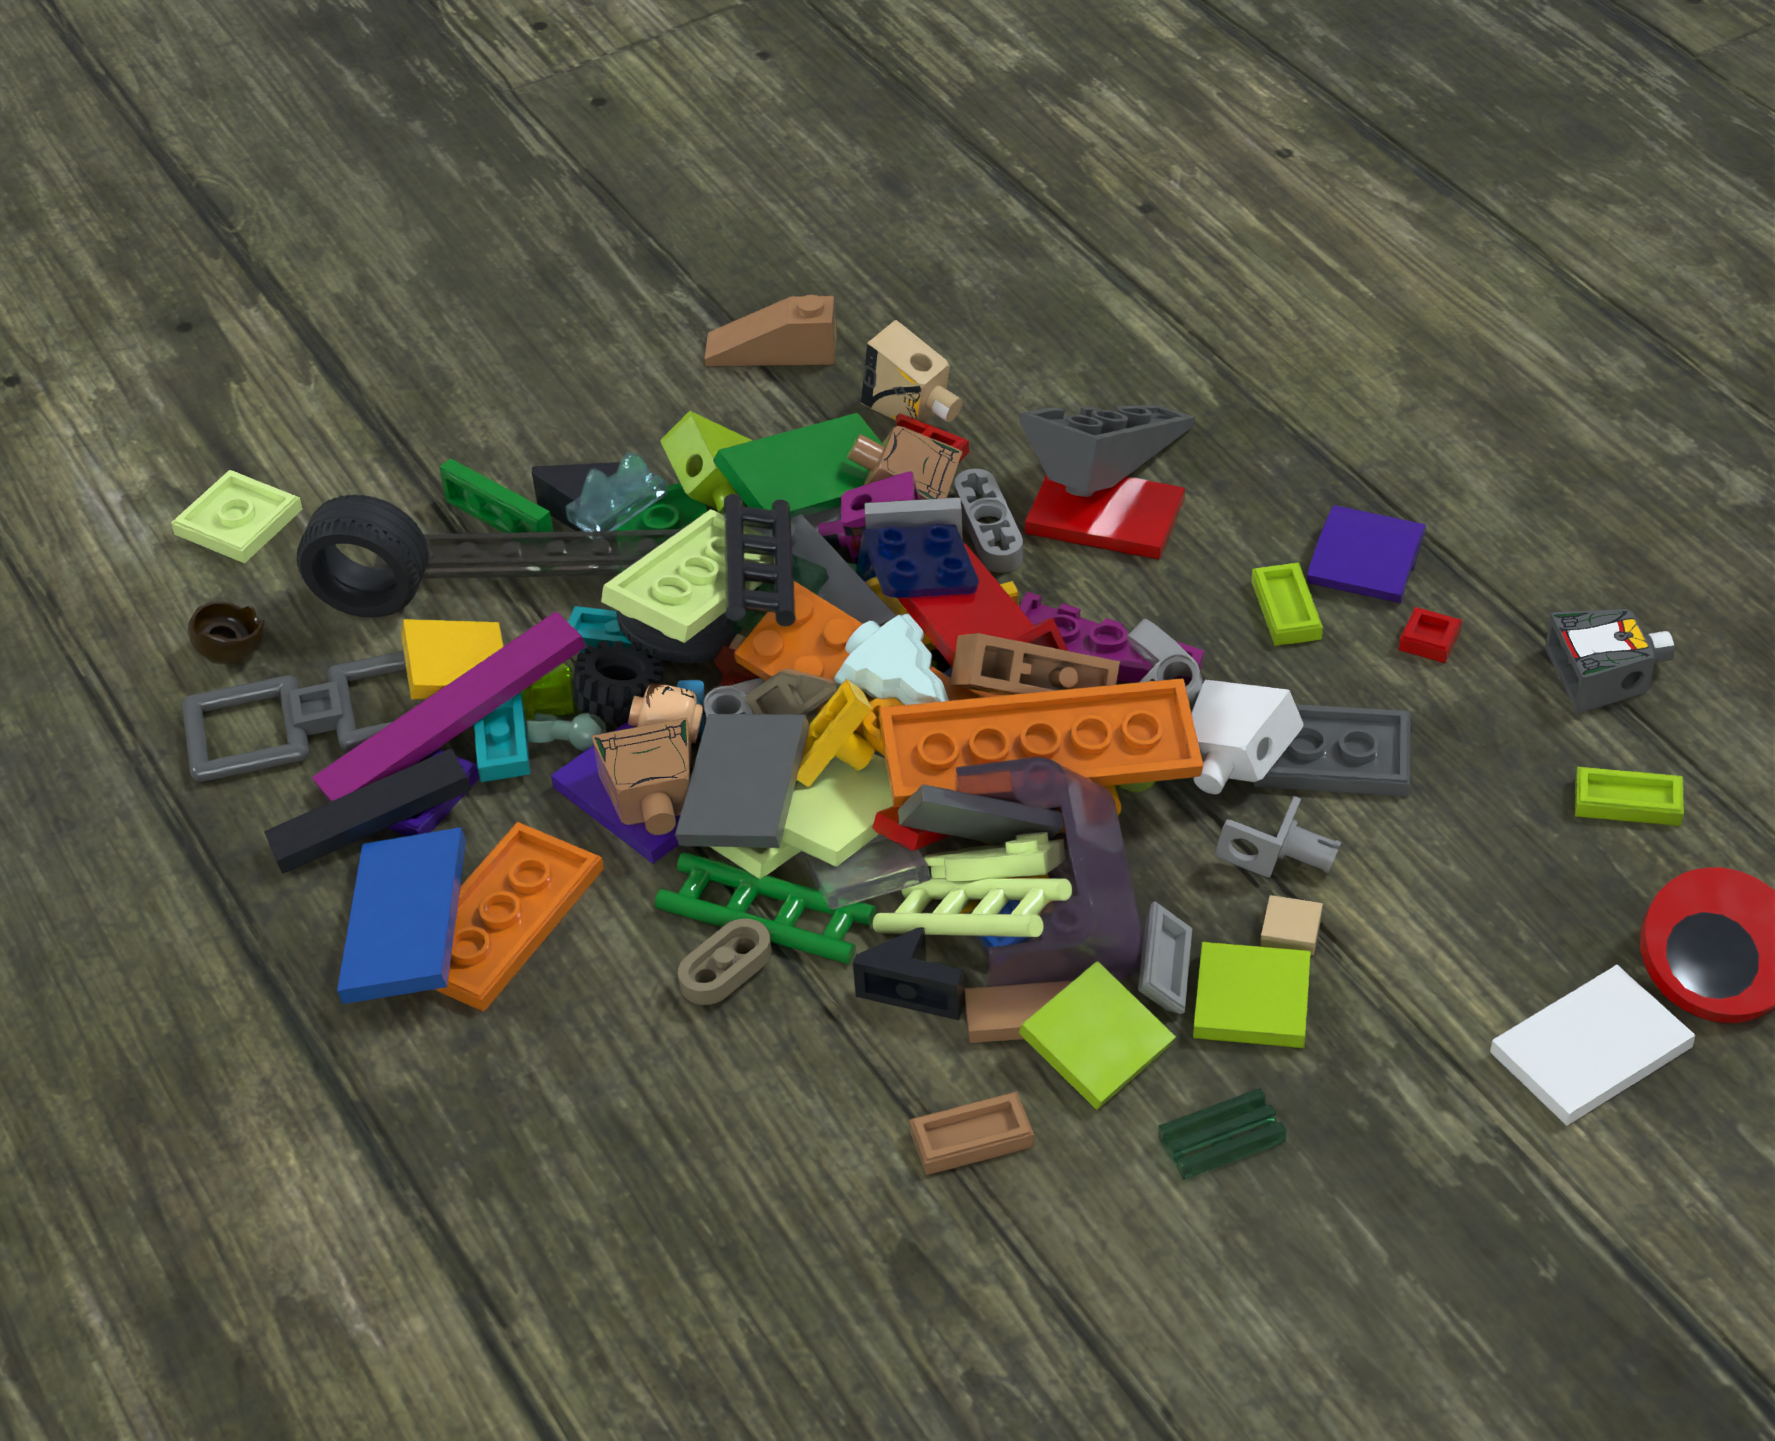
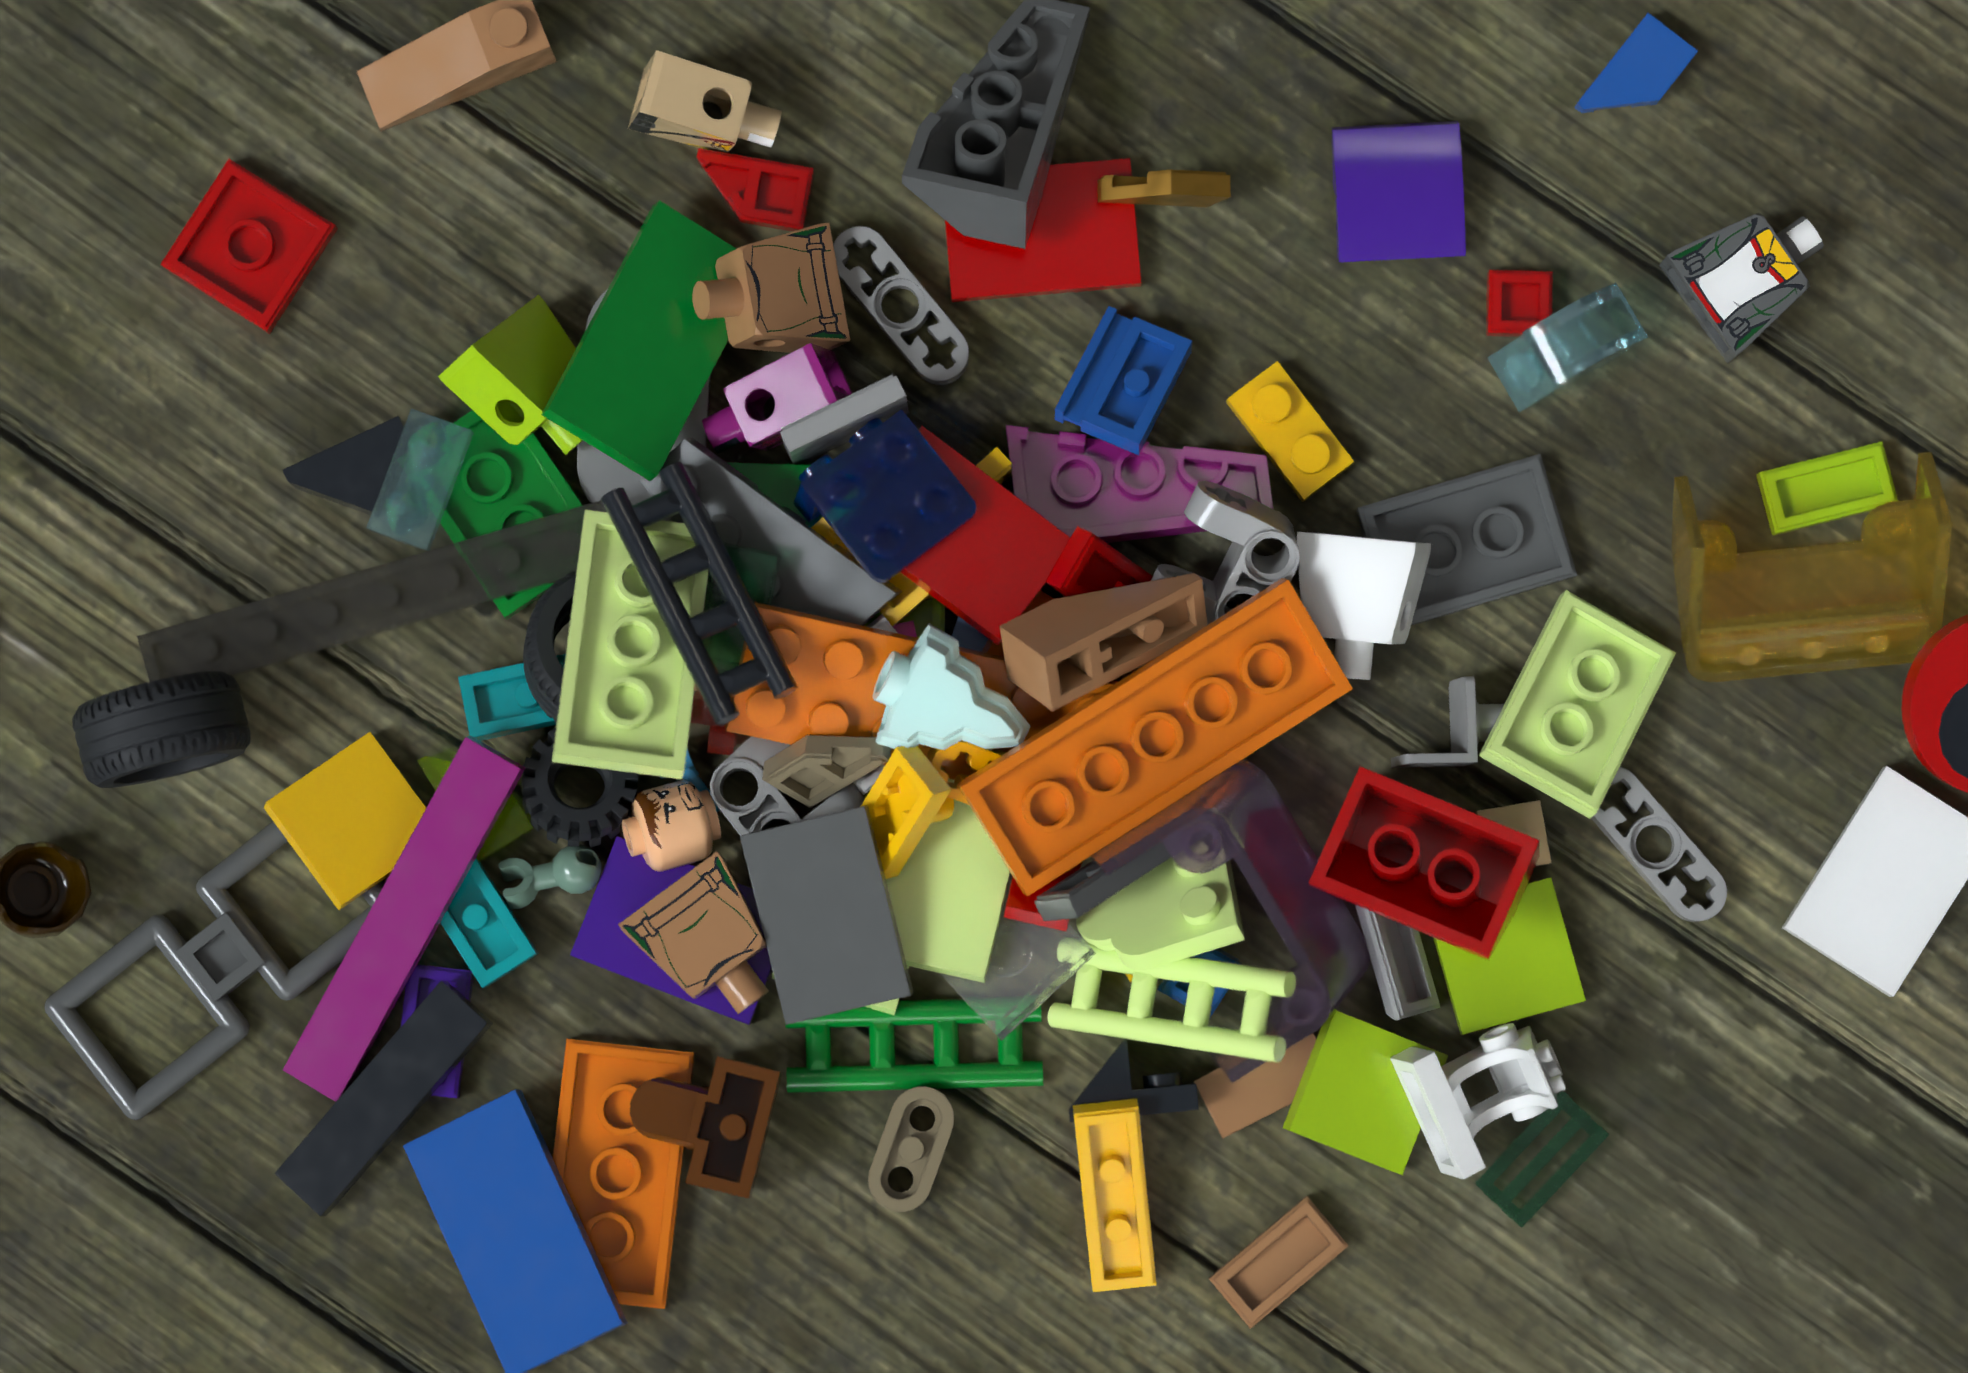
camera: 25 degrees left, 40 degrees up
green tile [439,458,556,555] -> none
lime tile [1251,562,1323,646] -> none
none -> red tile [160,159,338,334]
none -> reddish brown brick [630,1056,783,1199]
none -> blue plate [1055,306,1192,455]
none -> yellow tile [1073,1098,1157,1292]
none -> pearl gold tile [1097,169,1231,208]
none -> yellow plate [1226,361,1355,502]
none -> red slope [1308,766,1540,960]
none -> white tile [1390,1023,1566,1179]
none -> yellowish green tile [1479,590,1676,819]
none -> clear light blue brick [1488,283,1648,412]
none -> blue tile [1574,13,1698,113]
none -> light grey beam [1591,767,1727,922]
none -> clear yellow windscreen [1672,452,1952,682]

